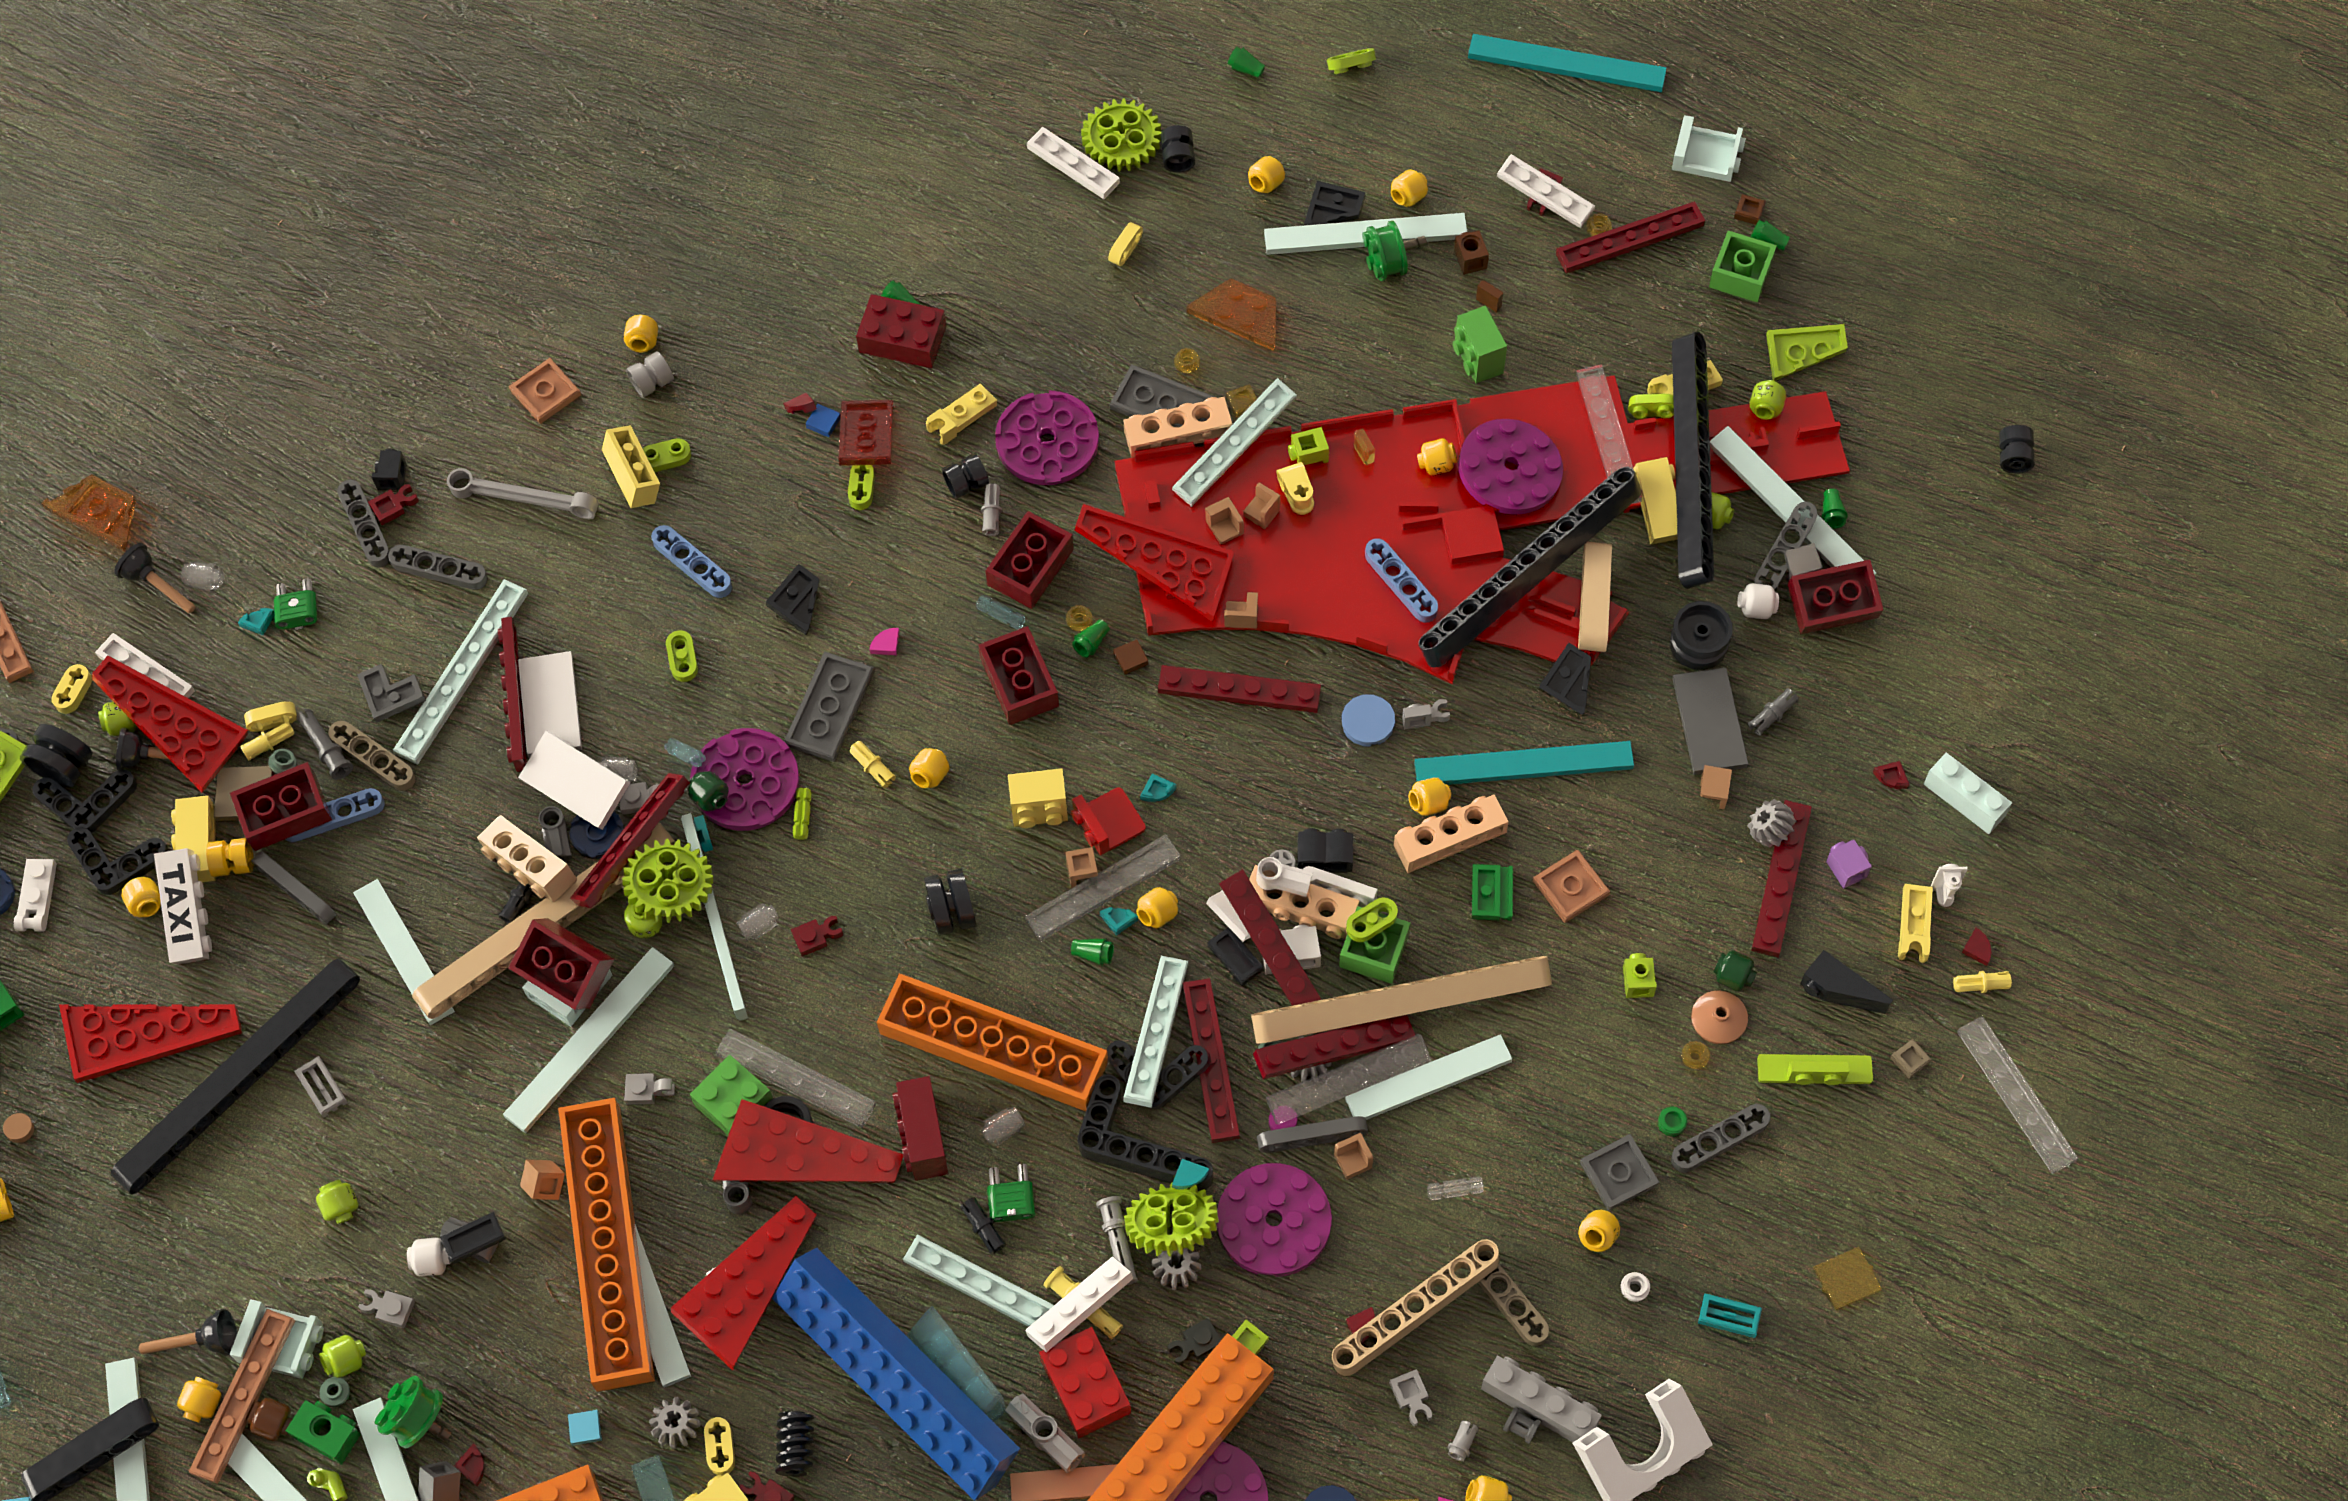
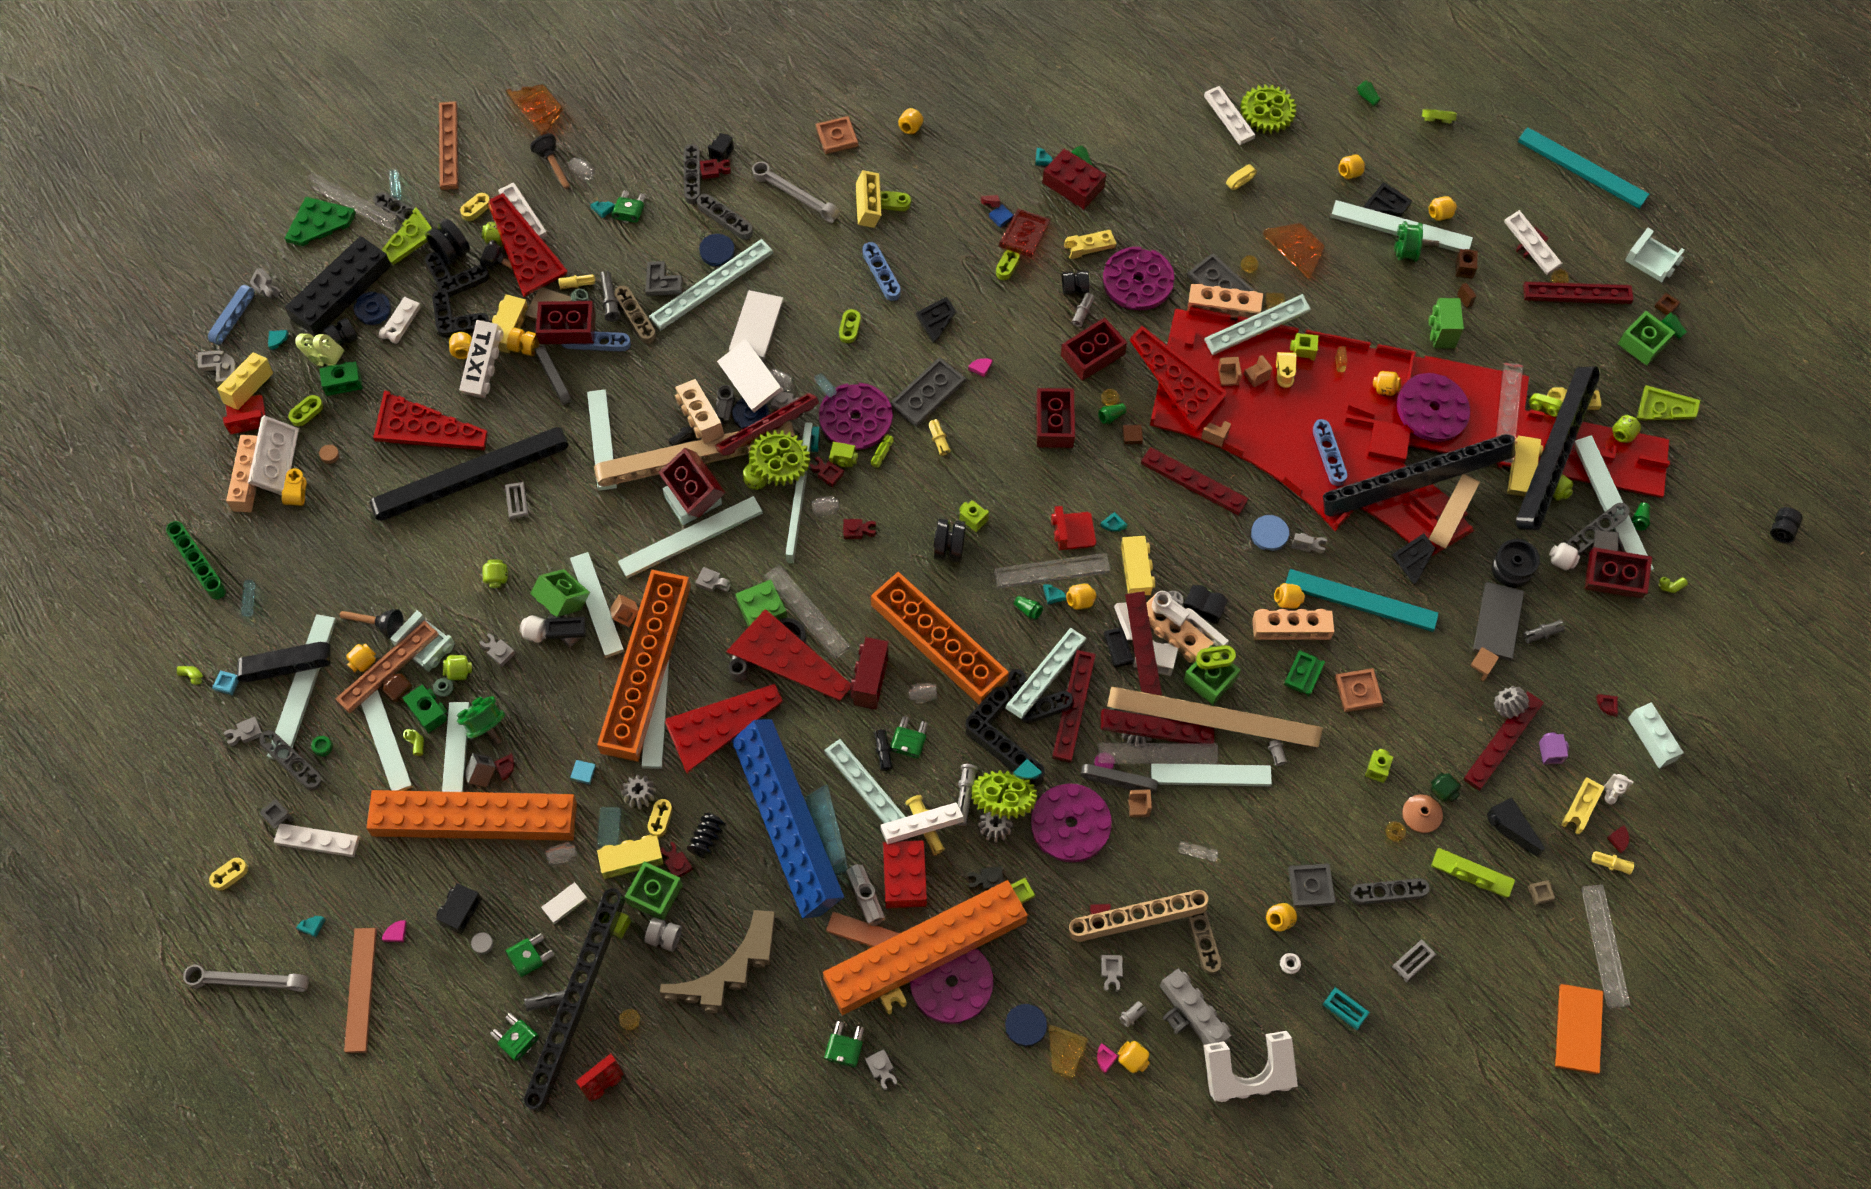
camera: 20 degrees right, 0 degrees up
light yellow beam [244,701,297,732] -> none
dark red plate [498,617,527,772] -> none
light grey wheel [626,351,674,398] -> none
dark green head [688,771,729,812] -> none
yellow head [909,748,950,788] -> none
clear light blue axle [976,595,1025,629] -> none
light yellow brick [1008,769,1068,828] -> none
medium nougat panel [1065,847,1098,889] -> none
black wheel [1161,125,1195,173] -> none
green tile [1658,1106,1687,1137] -> none
clear yellow piece [1813,1246,1882,1310] -> none
none -> bright green brick [530,569,590,617]
none -> light aqua tile [570,552,624,658]
none -> dark blue tile [699,234,735,267]
none -> dark red plate [809,457,844,487]
none -> lime brick [829,442,858,467]
none -> lime brick [959,500,989,532]
none -> teal tile [1035,148,1053,166]
none -> light yellow brick [1121,536,1155,595]
none -> light grey pin [1268,740,1287,766]
none -> light grey tile [1392,939,1436,982]
none -> orange tile [1555,984,1603,1075]
none -> lime arm [1658,577,1688,593]

